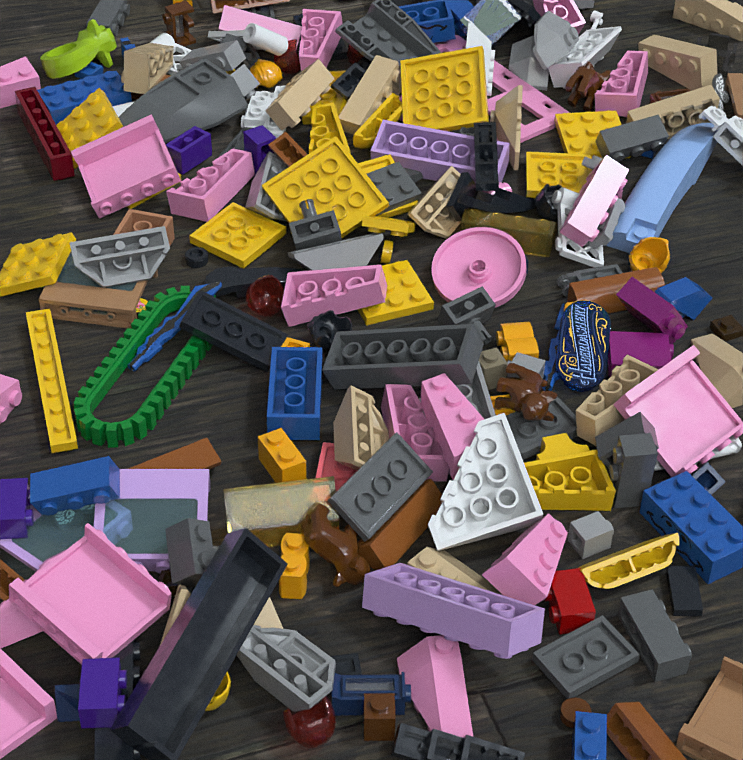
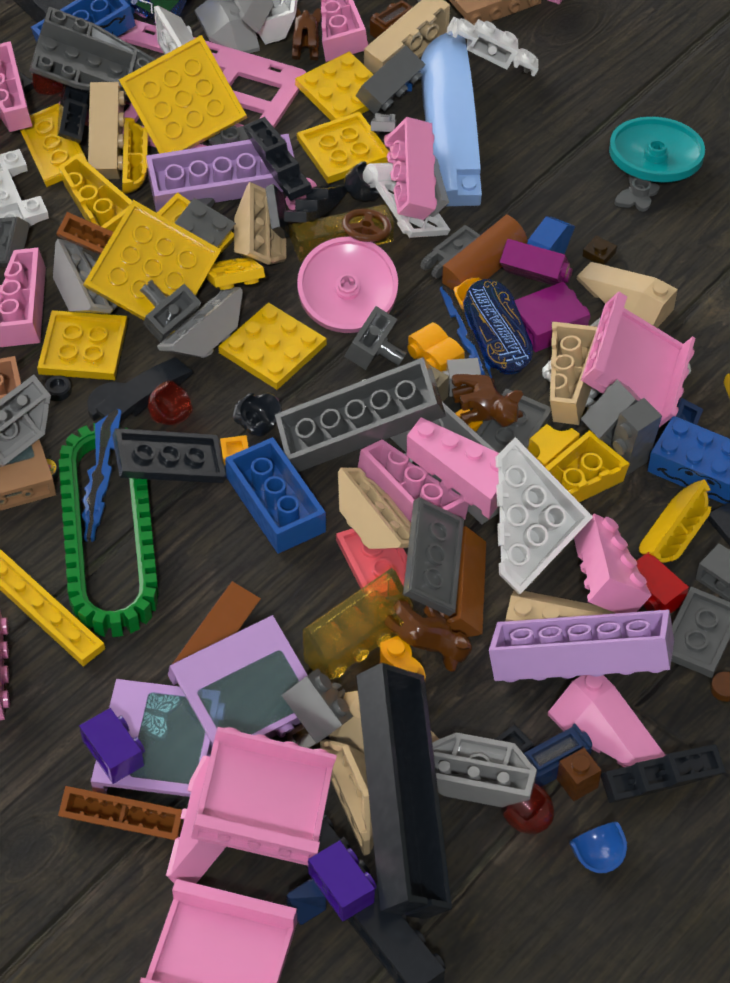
camera: 30 degrees left, 10 degrees up
blue brick [30,456,120,515] -> none
dark purple brick [243,125,276,177] -> none
light orange brick [258,428,307,492] -> none
tan wedge [265,59,335,130] -> none
bright pink wedge [281,265,387,327] -> none
yellow tile [381,240,394,264] -> none
tan wedge [490,85,523,170] -> none
light grey brick [568,511,614,559] -> none
light orange hair [629,237,670,273] -> none
none -> reddish brown piece [342,209,391,243]

